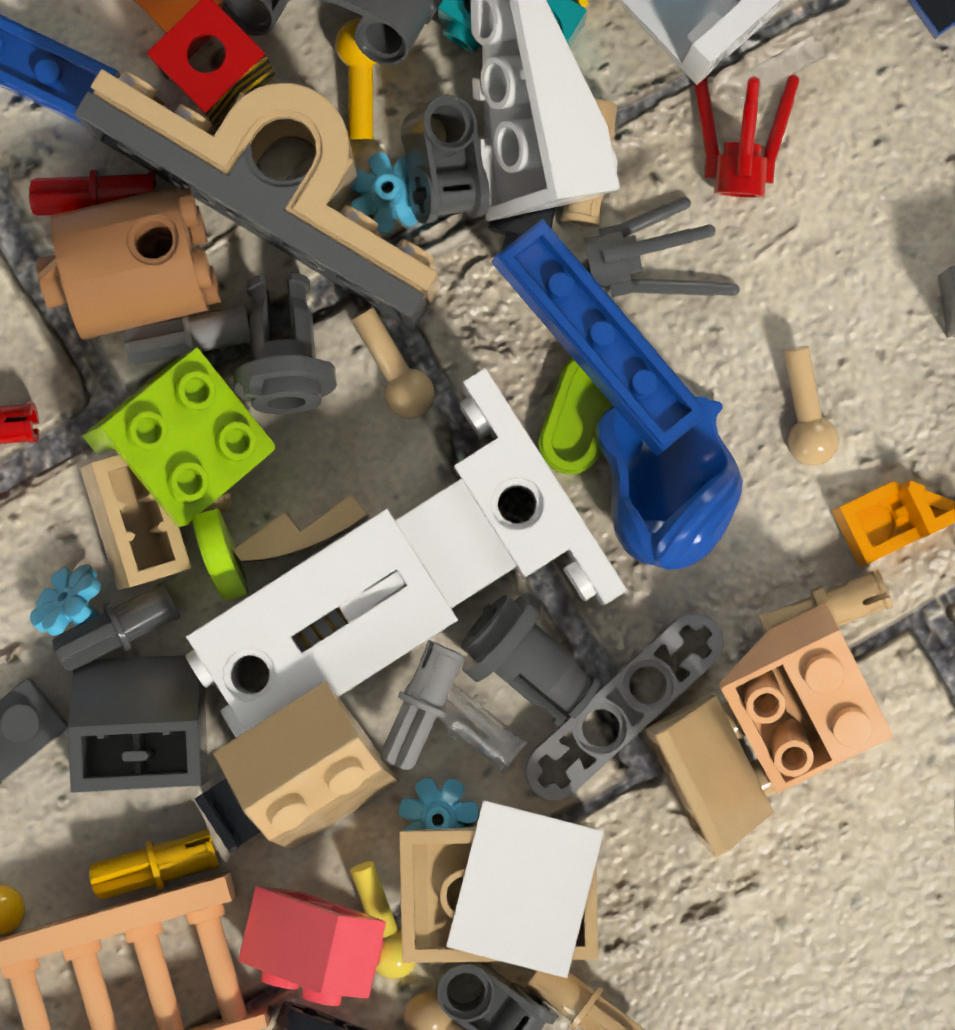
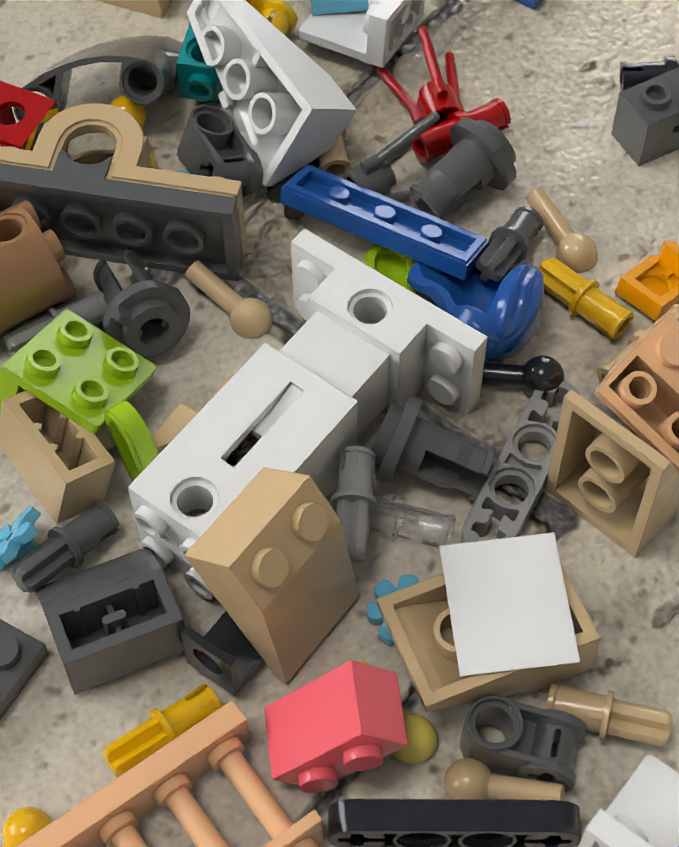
camera: 20 degrees left, 30 degrees down
none -> dark grey piece [408,118,517,219]
none -> red pin [411,98,511,163]
none -> dark grey axle [475,206,543,283]
none -> black bar [481,355,565,399]
none -> yellow axle [539,257,634,341]

